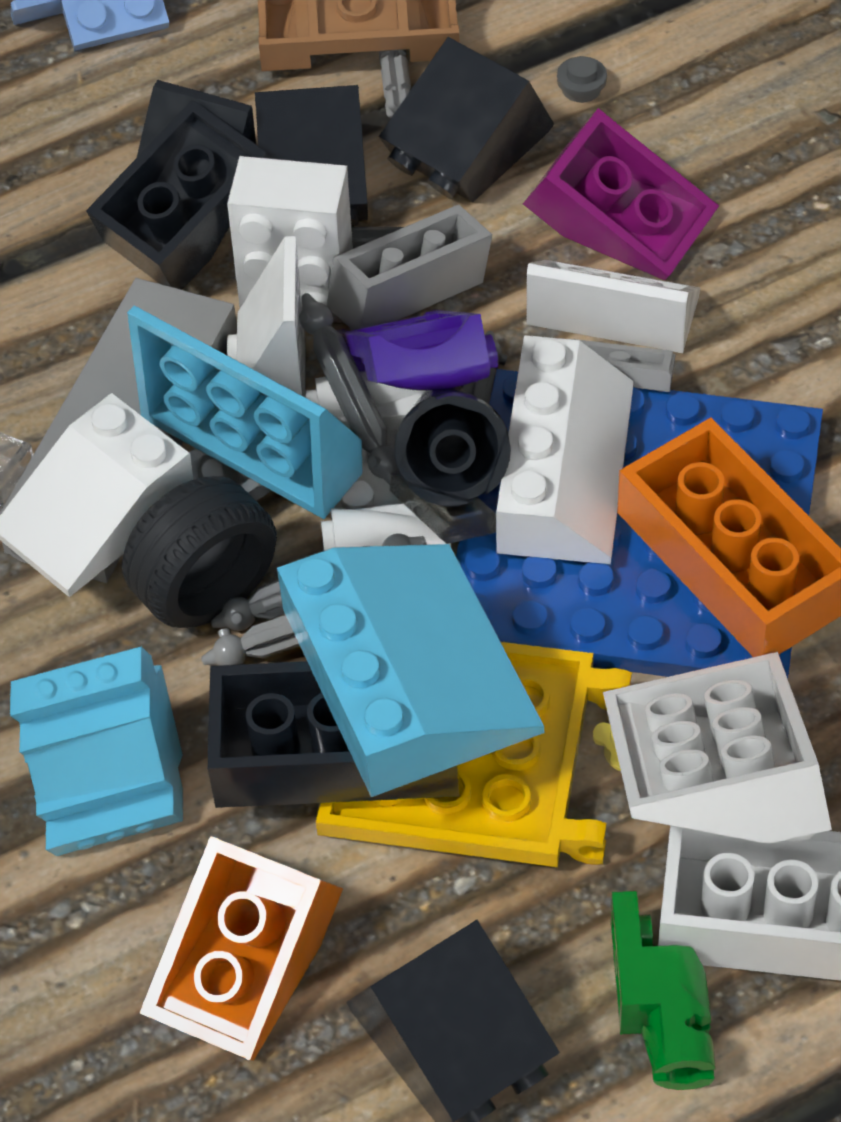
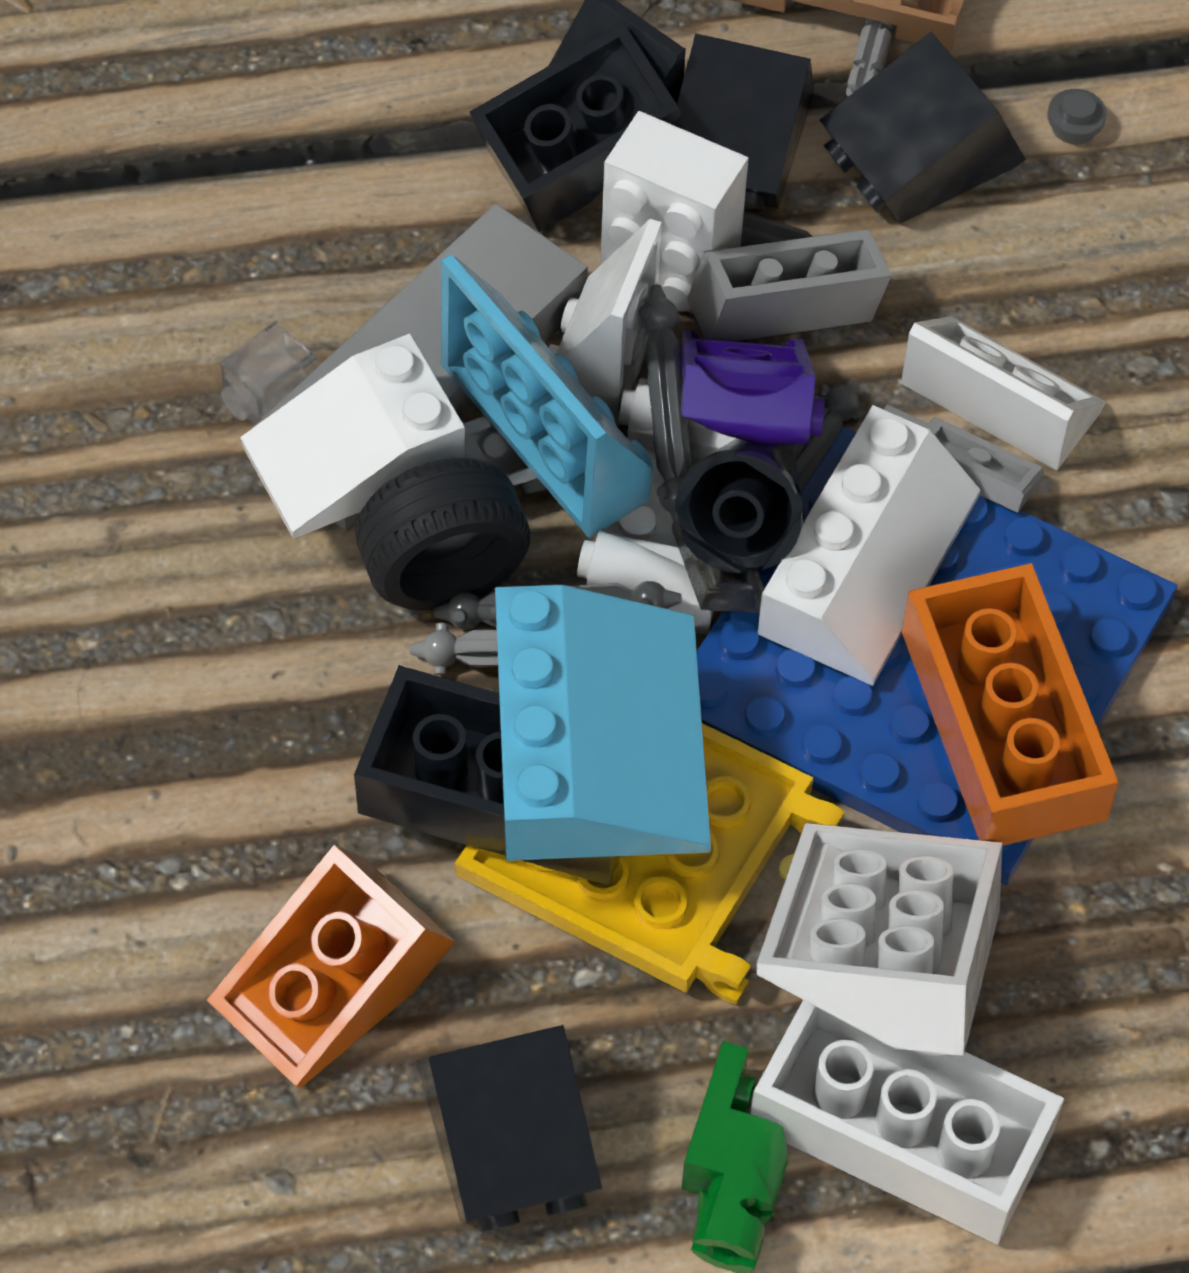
camera: 15 degrees right, 5 degrees up
medium azure slope [10,646,183,856] -> none
magenta slope [523,108,719,281] -> none

